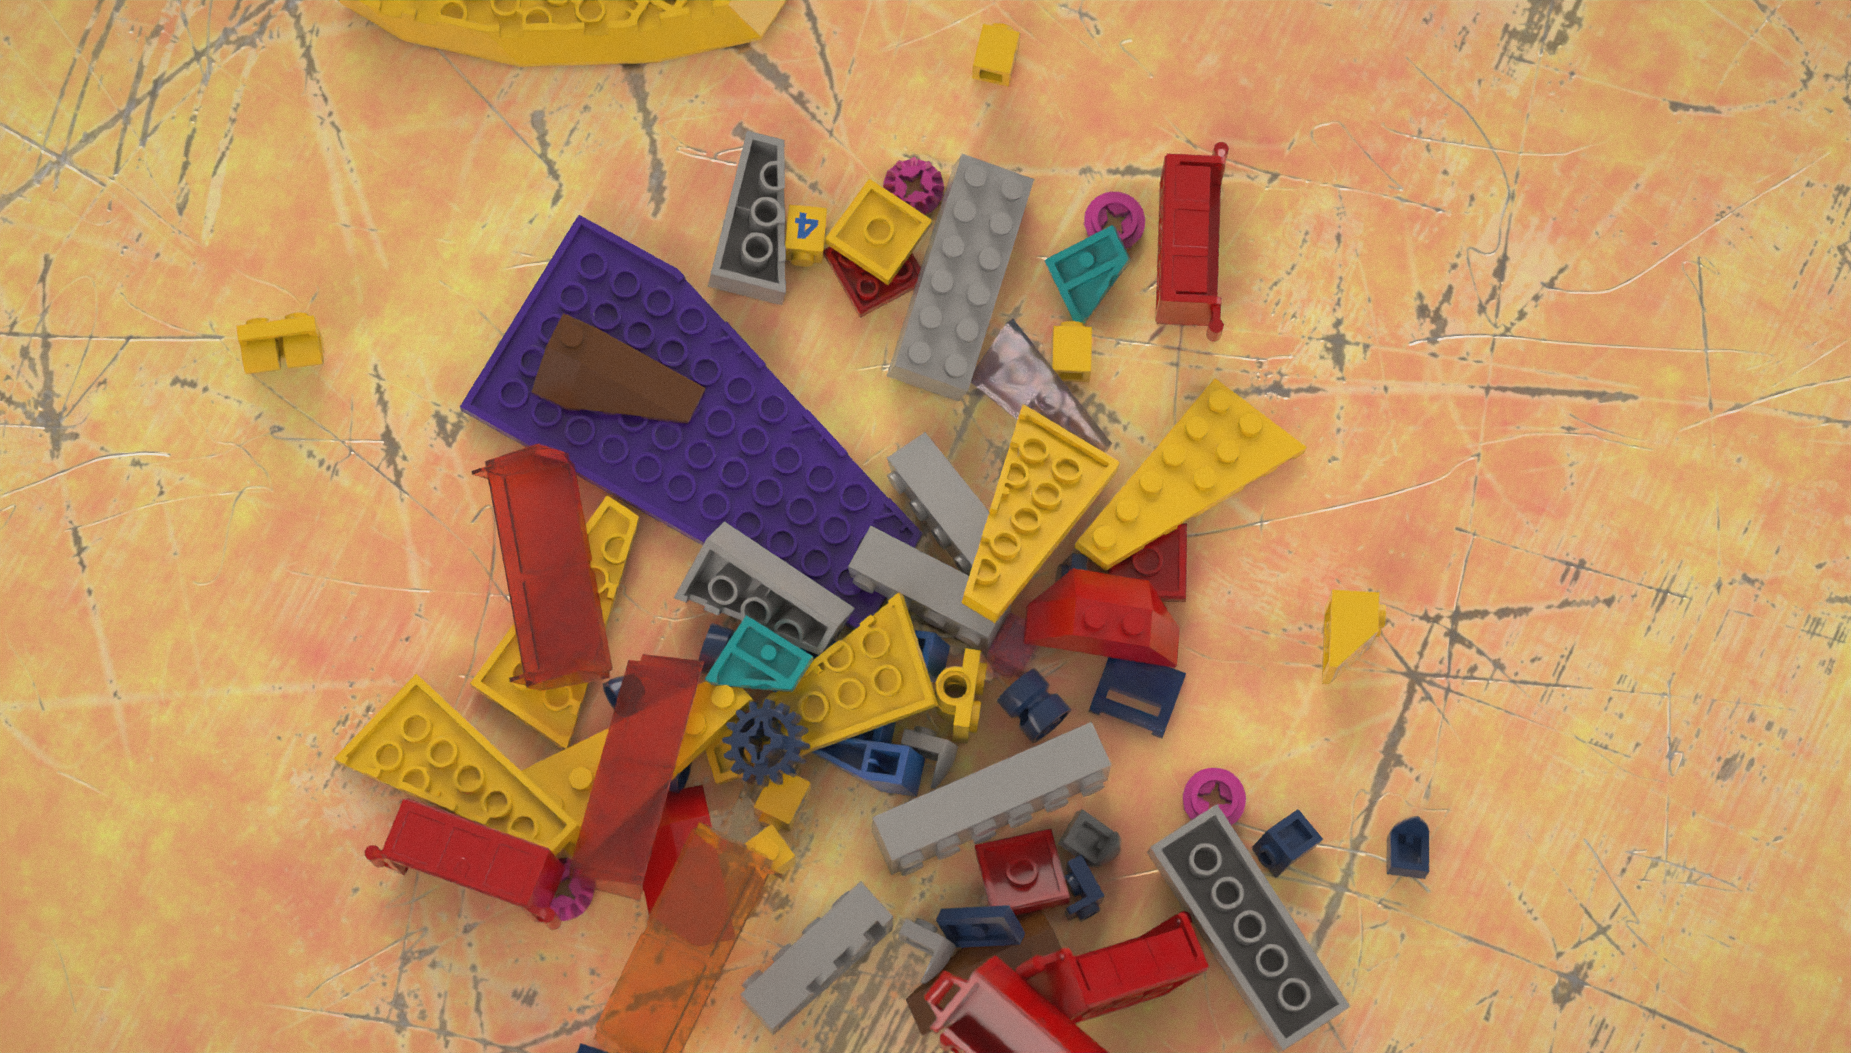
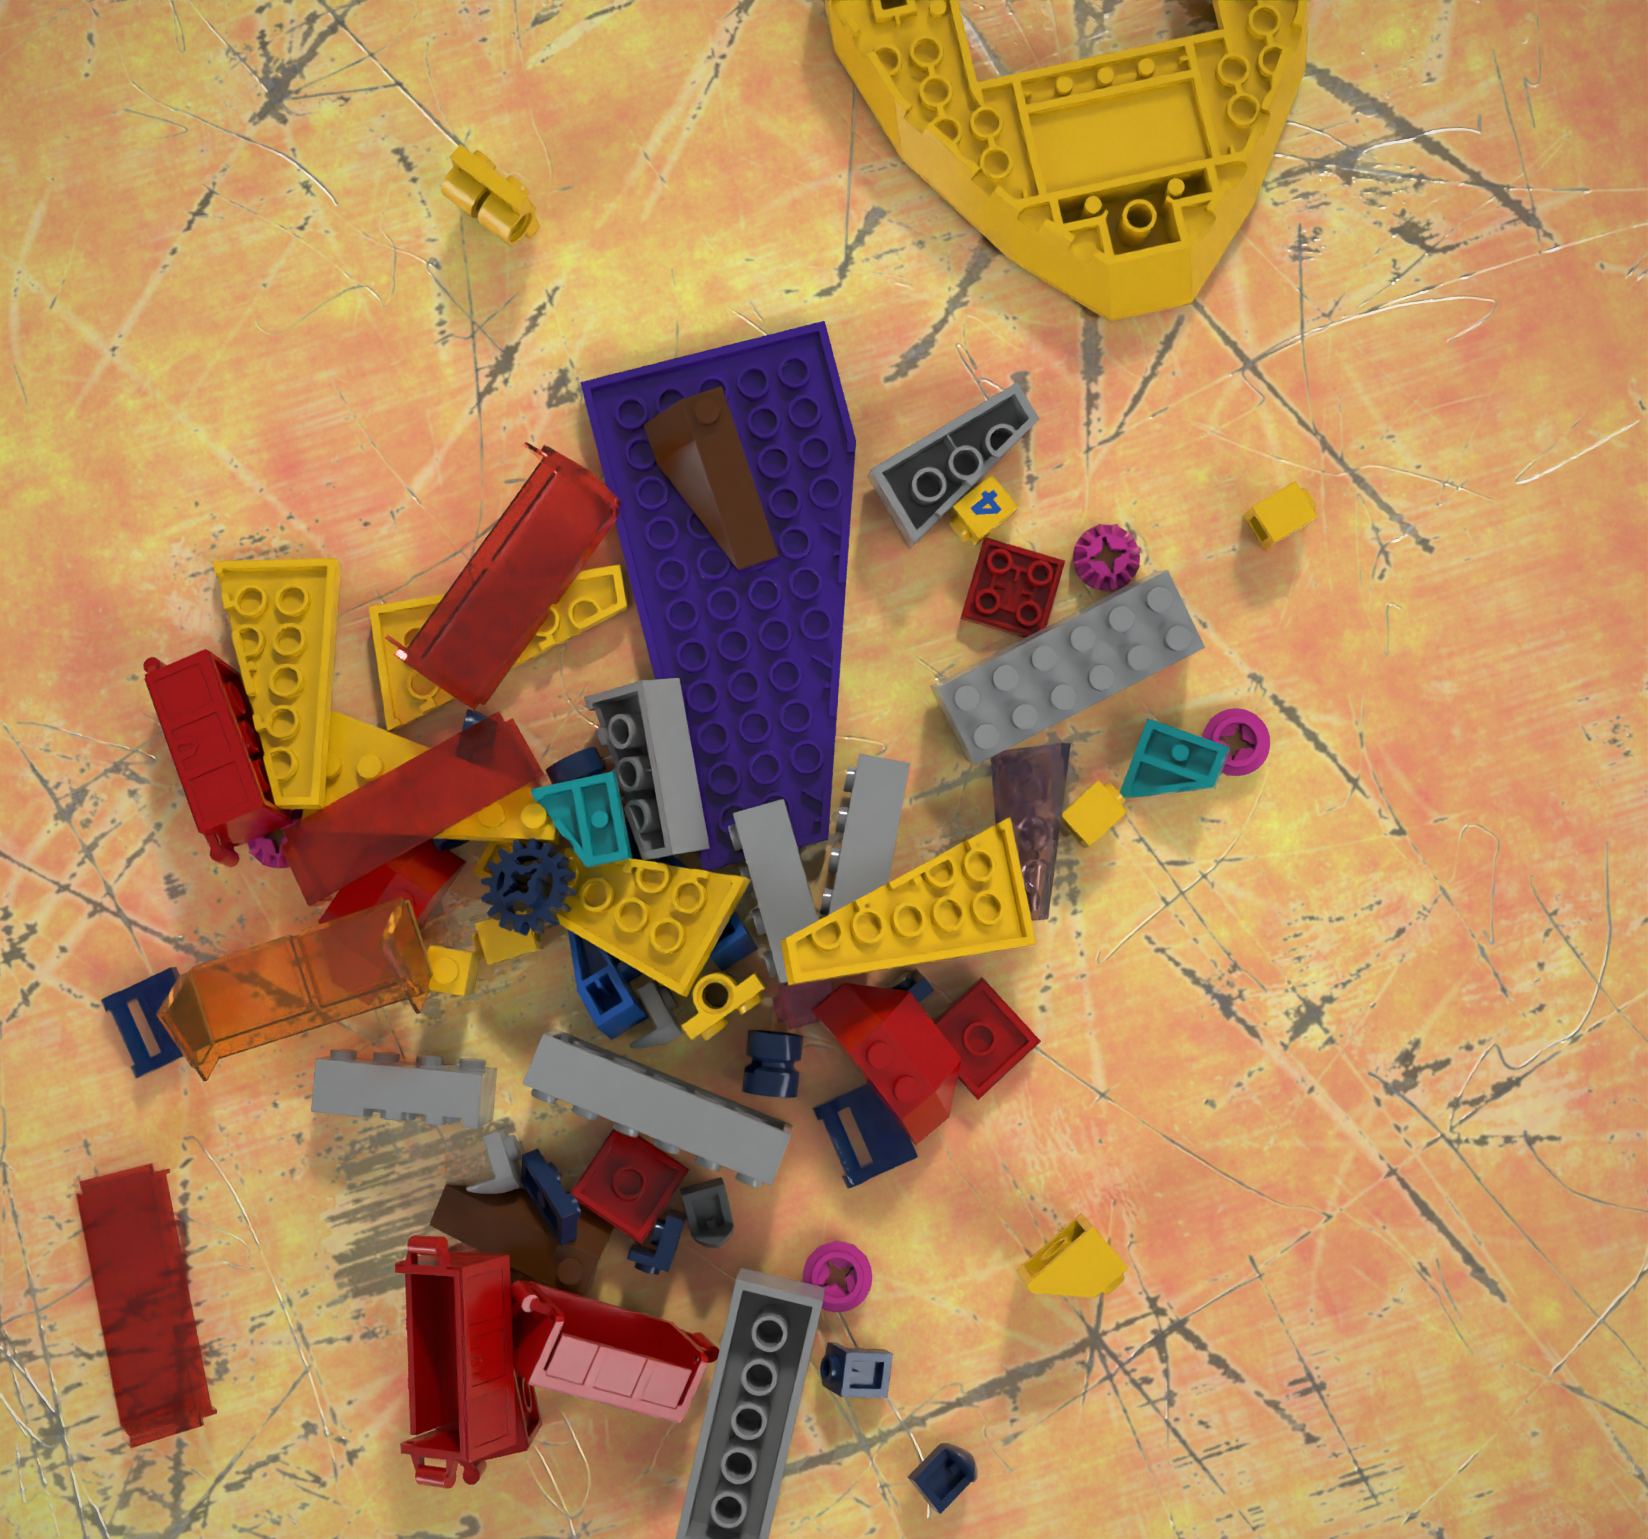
camera: 50 degrees right, 10 degrees up
yellow plate [825,179,932,285] -> none
yellow wing [1074,378,1307,571] -> none
red container [1155,142,1229,342] -> none

